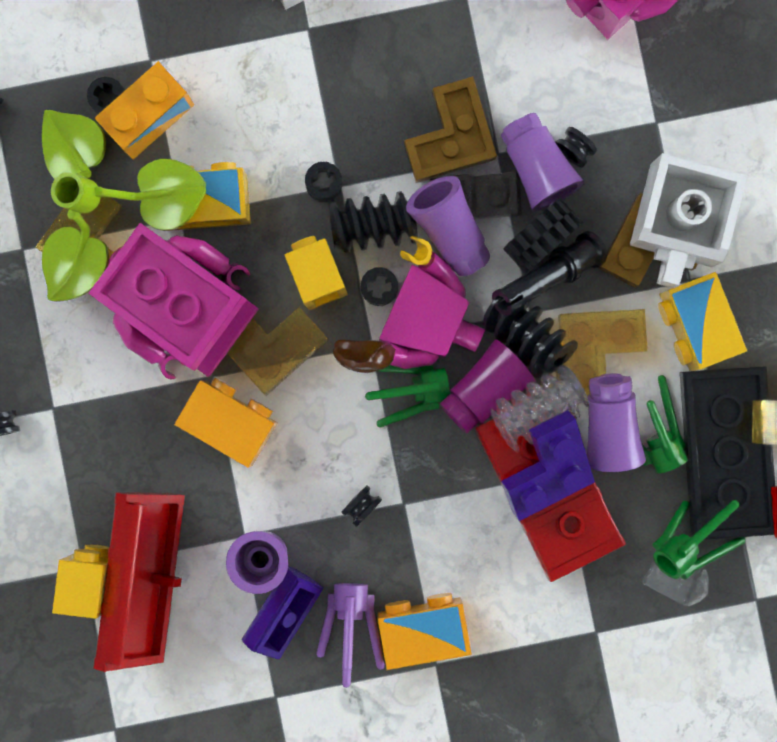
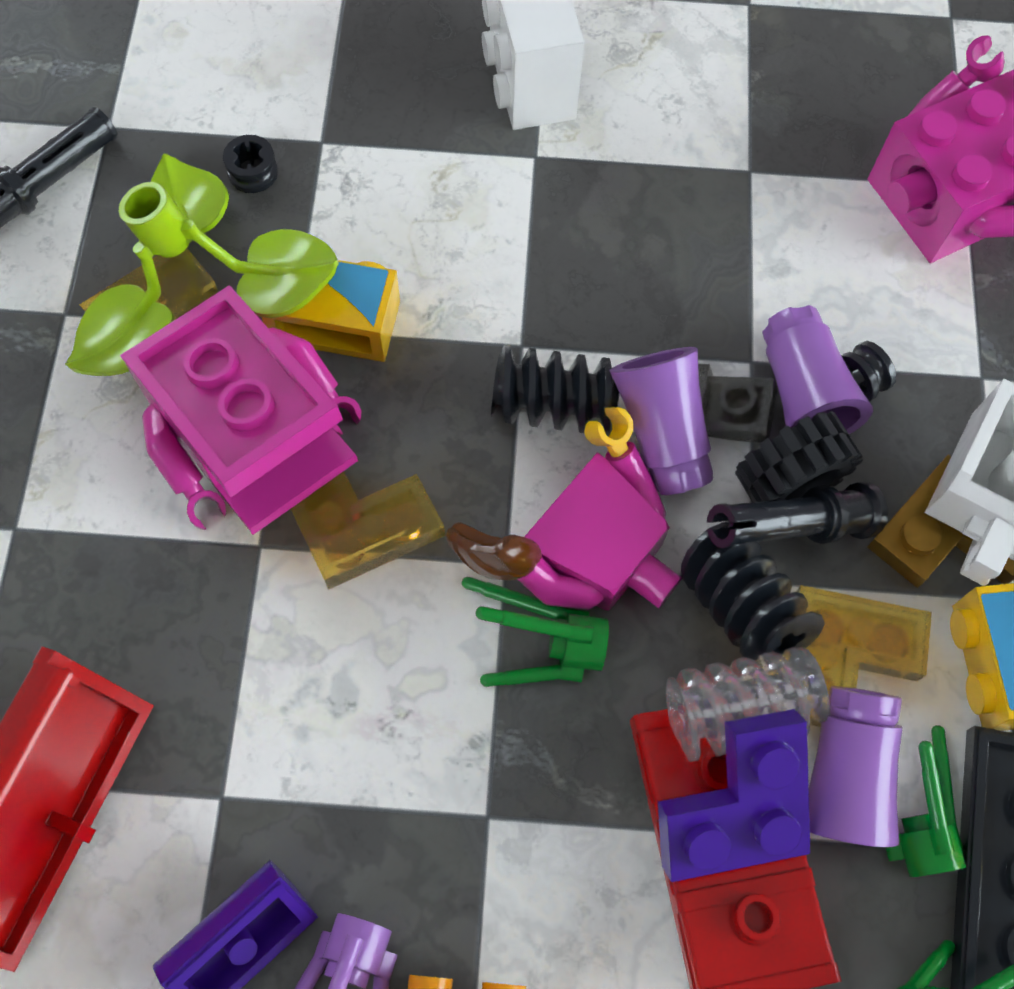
camera: 10 degrees right, 20 degrees down
light orange brick [95,61,195,160] -> none
light orange brick [174,378,277,468] -> none
medium lavender plant [226,531,288,594] -> none
yellow brick [284,236,348,311] -> none
black bush [305,162,342,202] -> none
black bush [341,485,382,527] -> none
black bush [360,267,398,306] -> none
pearl gold plate [404,76,497,183] -> none
magenta plant [440,339,536,434] -> none

